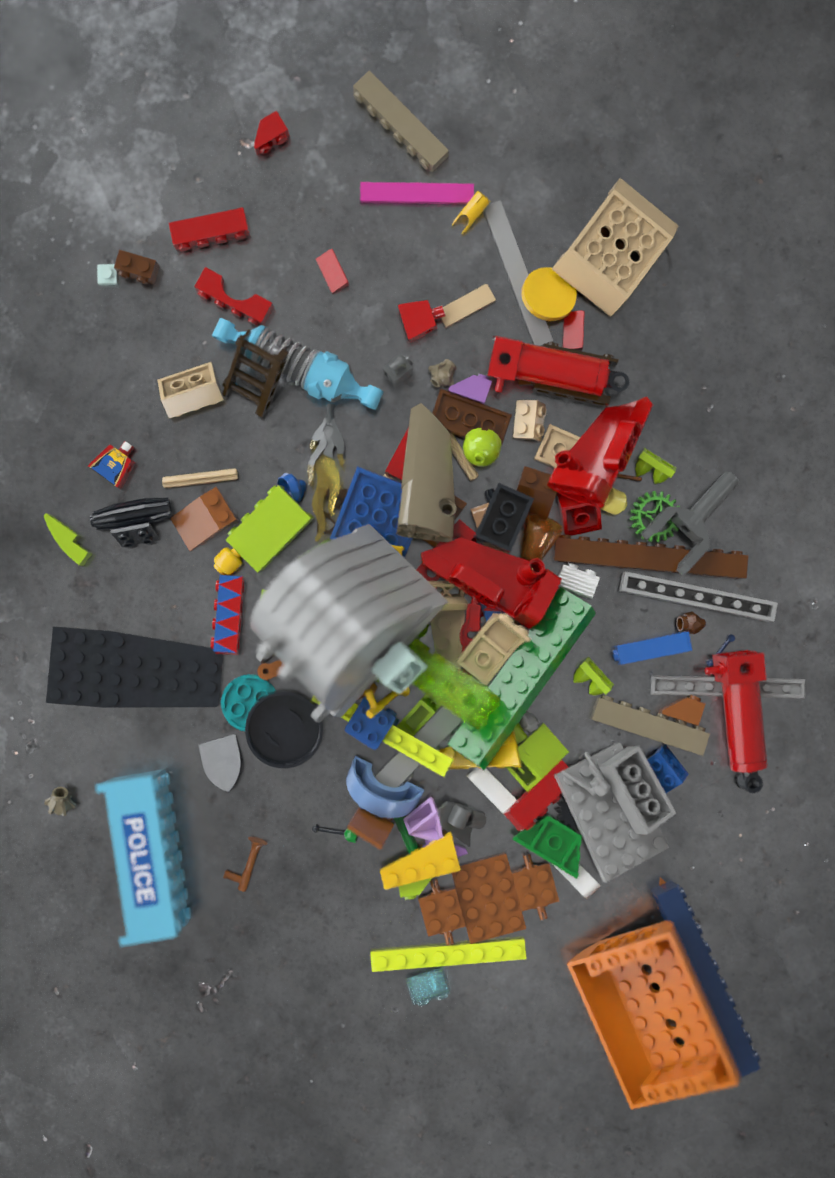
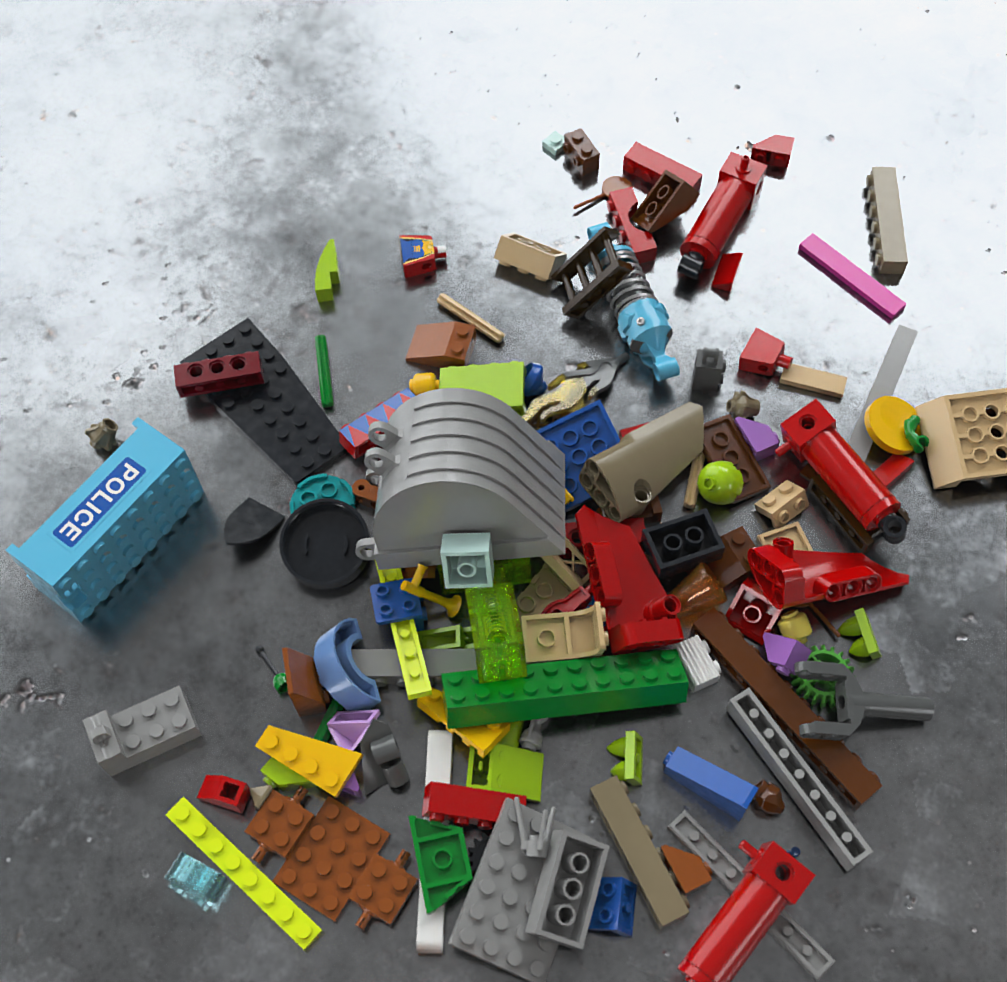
camera: 45 degrees right, 25 degrees down
black plate [90,497,173,548] -> none
dark orange piece [223,837,267,892] -> none
yellow piece [452,191,491,234] -> none
none -> light grey hinge [83,686,202,777]
none -> dark red brick [173,351,265,398]
none -> red slope [197,775,251,814]
none -> dark tan slope [250,785,273,810]
none -> green axle [315,334,334,408]
none -> piece [573,176,633,209]
none -> reddish brown slope [630,170,701,233]
none -> red piece [677,151,768,280]
none -> medium lavender slope [763,632,811,676]
none -> green piece [904,415,929,453]

